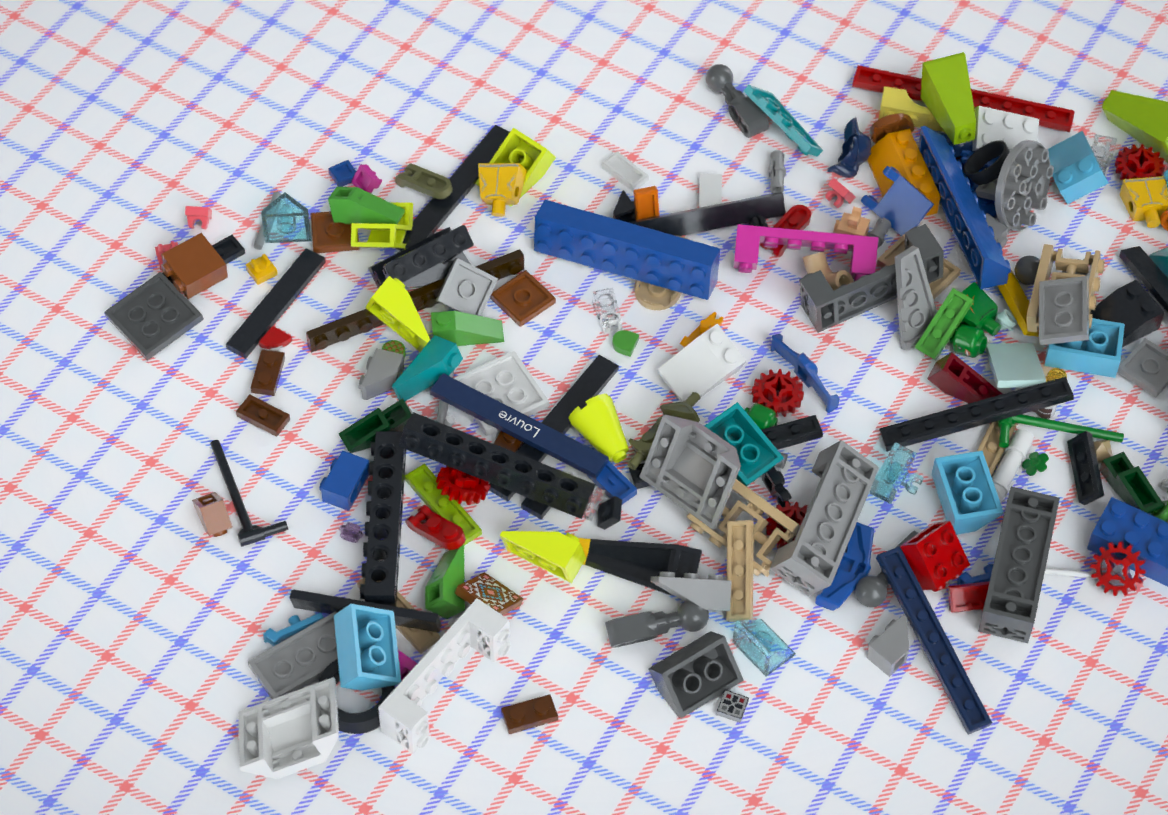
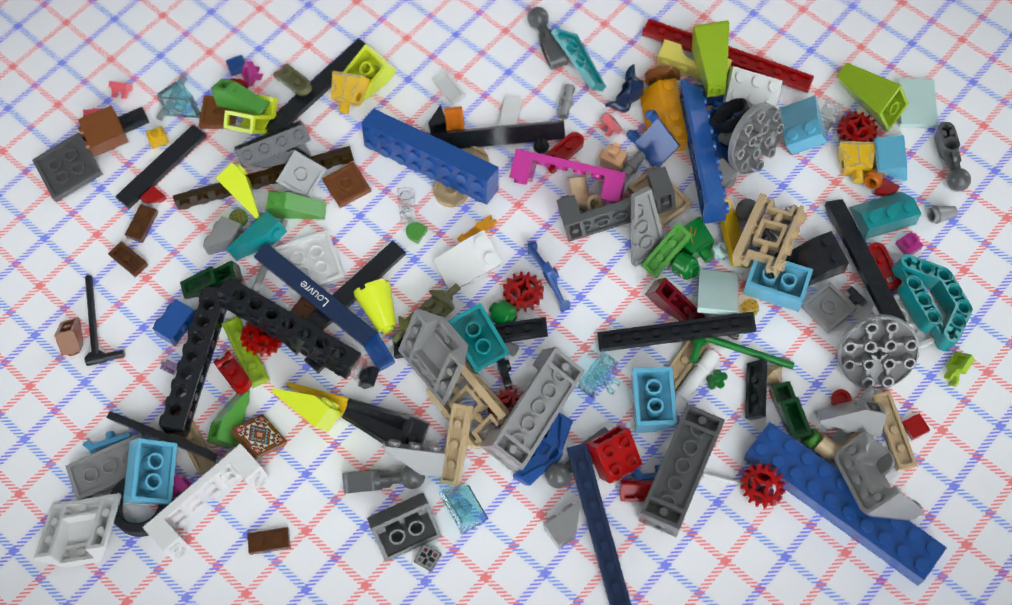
camera: 15 degrees right, 10 degrees up
light grey plate [1039,276,1089,345] -> none

